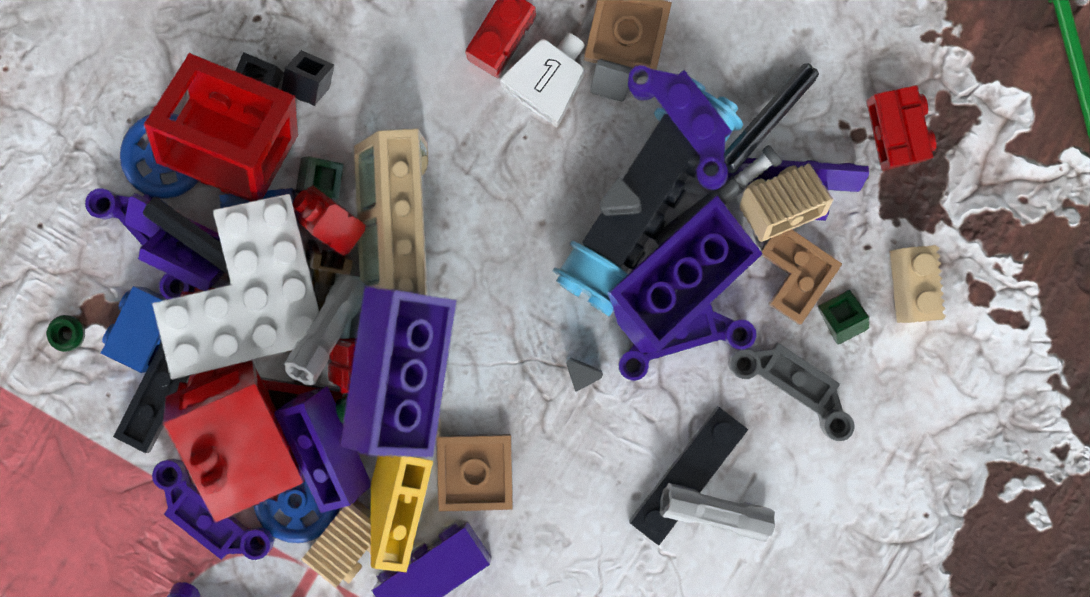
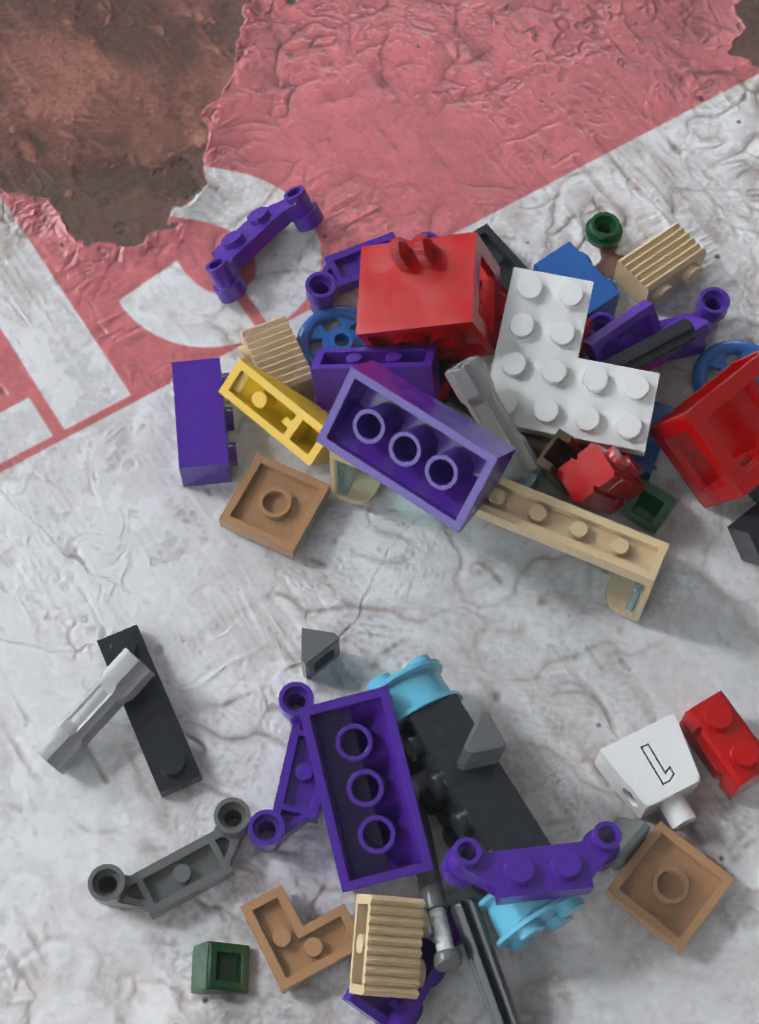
camera: 115 degrees right, 25 degrees down
none -> tan brick [614,223,706,305]

